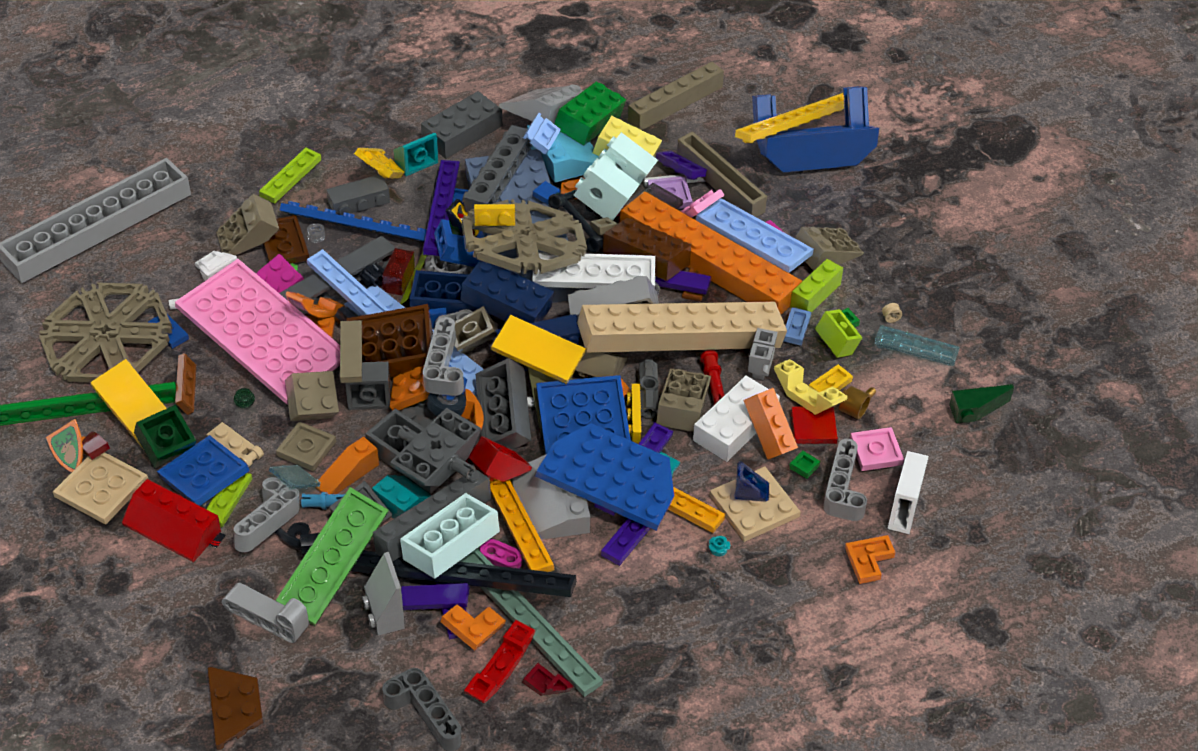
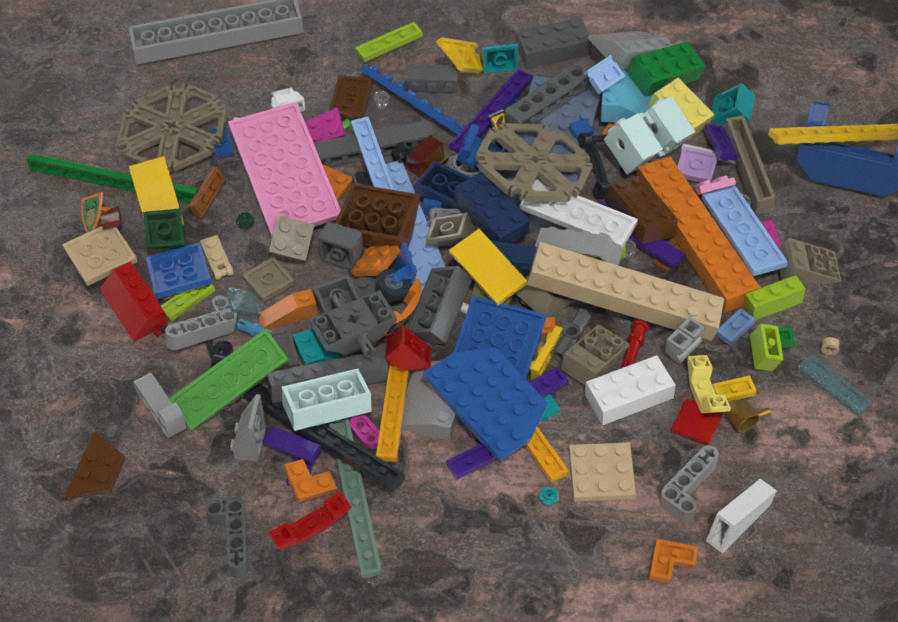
camera: 30 degrees right, 5 degrees up
dark tan slope [216,194,279,255] -> none
orange slope [286,291,345,318] -> none
dark tan tile [340,320,362,383] -> none
light grey beam [423,317,464,396] -> none
yellow plate [474,204,515,226] -> none
dark red slope [522,663,573,696] -> none
dark tan plate [590,217,617,236] -> none
dark tan brick [628,62,724,130] -> none
clear smoke tile [641,183,683,209] -> none
clear blue slope [734,461,770,502] -> none
orange brick [743,388,798,460] -> none
green plate [789,450,820,479] -> none
bright pink plate [850,427,904,471] -> none
dark green slope [949,384,1014,424] -> none
none -> teal slope [710,83,755,126]

